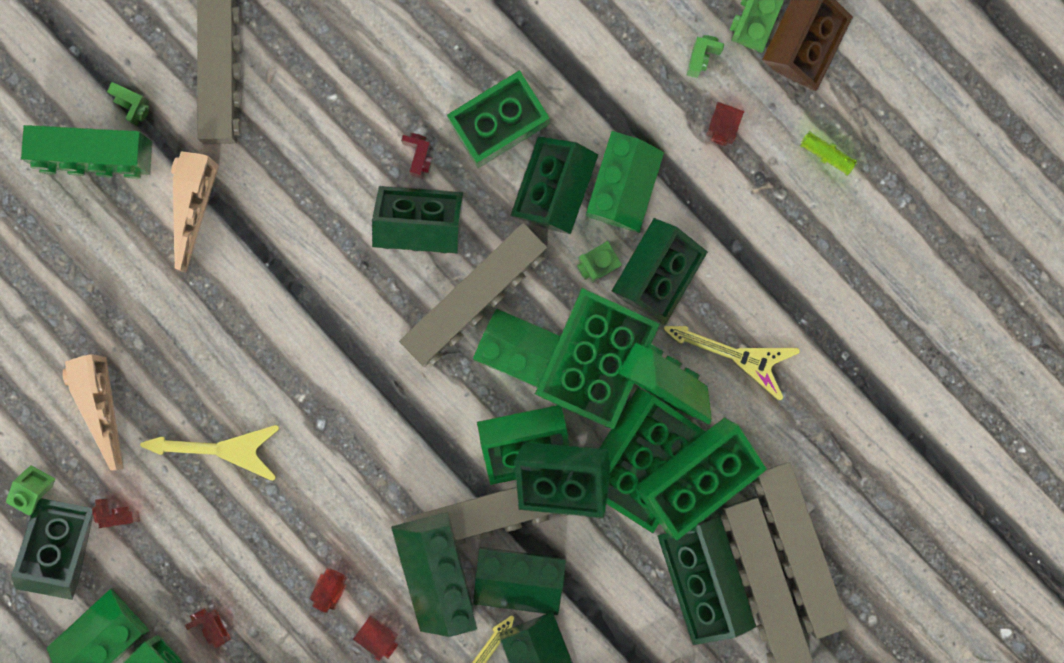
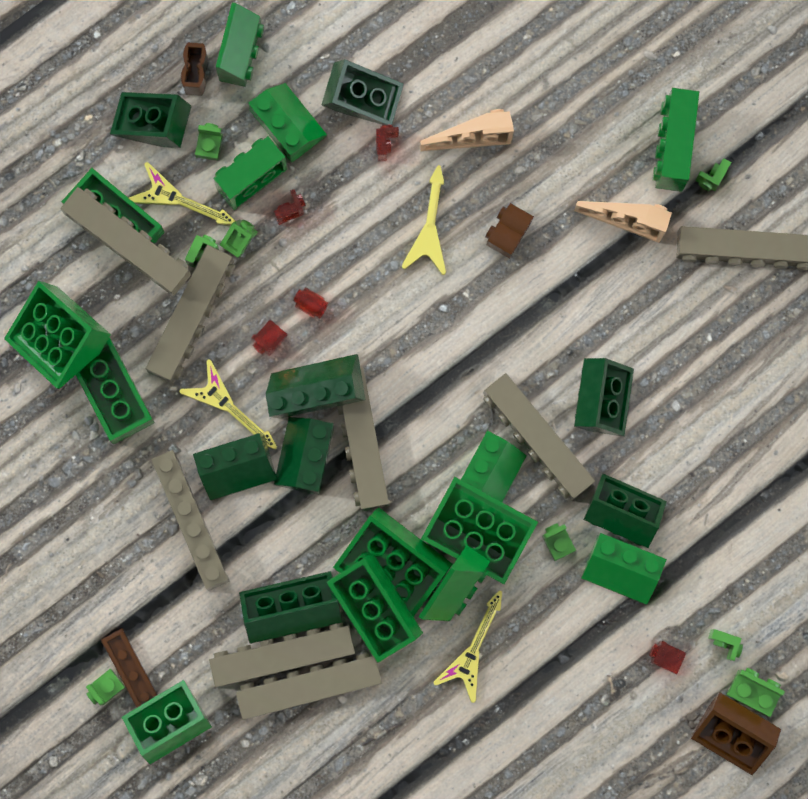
camera: 90 degrees right, 5 degrees down
bright green bracket [6,465,55,515] -> none
dark red bracket [401,133,433,179] -> none
green brick [447,70,550,168] -> none
green slope [477,405,570,485] -> none
dark green slope [514,442,610,518] -> none
dark green slope [611,218,708,325] -> none
clear neon green pin [799,131,857,176] -> none
none -> reddish brown brick [485,203,534,259]

